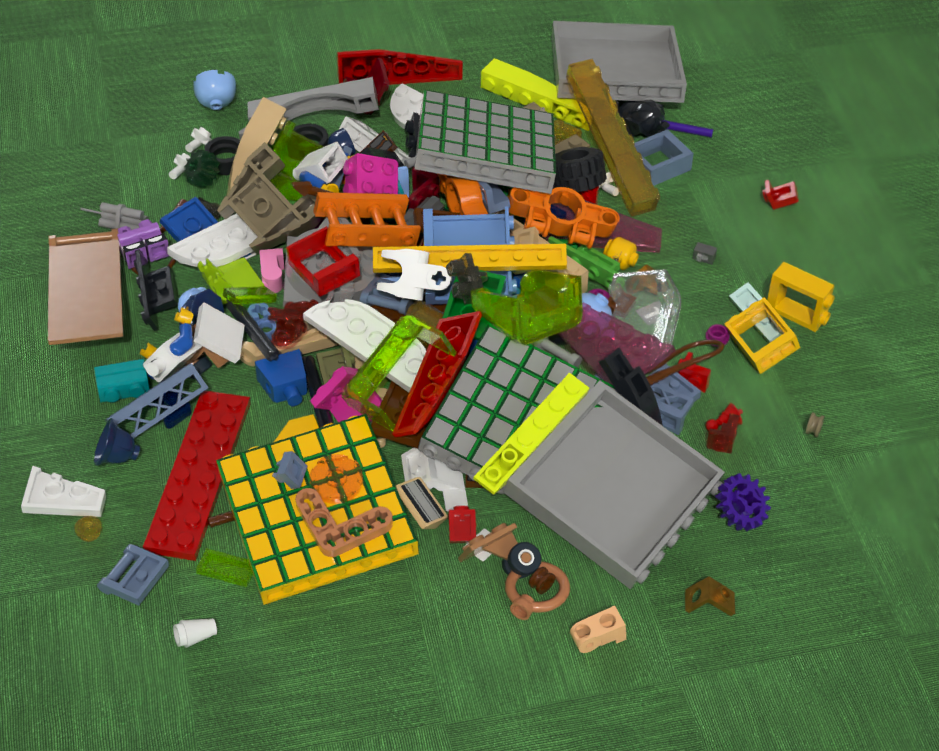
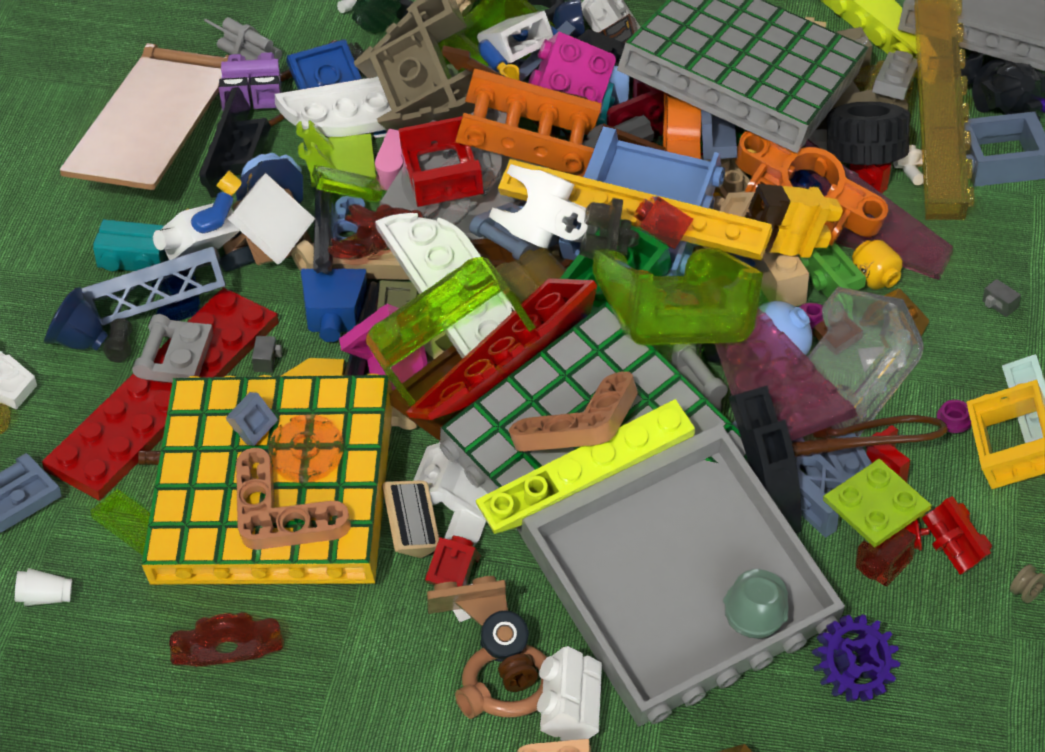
camera: 25 degrees right, 0 degrees up
none -> clear smoke pin [103,318,132,362]
none -> light grey plate [132,314,213,383]
none -> clear red piece [169,612,284,667]
none -> flat silver piece [252,336,283,373]
none -> nougat beam [509,372,638,451]
none -> white brick [537,646,602,741]
none -> clear red bracket [633,196,693,249]
none -> sand green hat [723,569,789,639]
none -> yellow hips [745,184,843,258]
none -> lime plate [823,459,931,548]
none -> light grey plate [872,51,919,100]
none -> red hips [922,496,992,575]

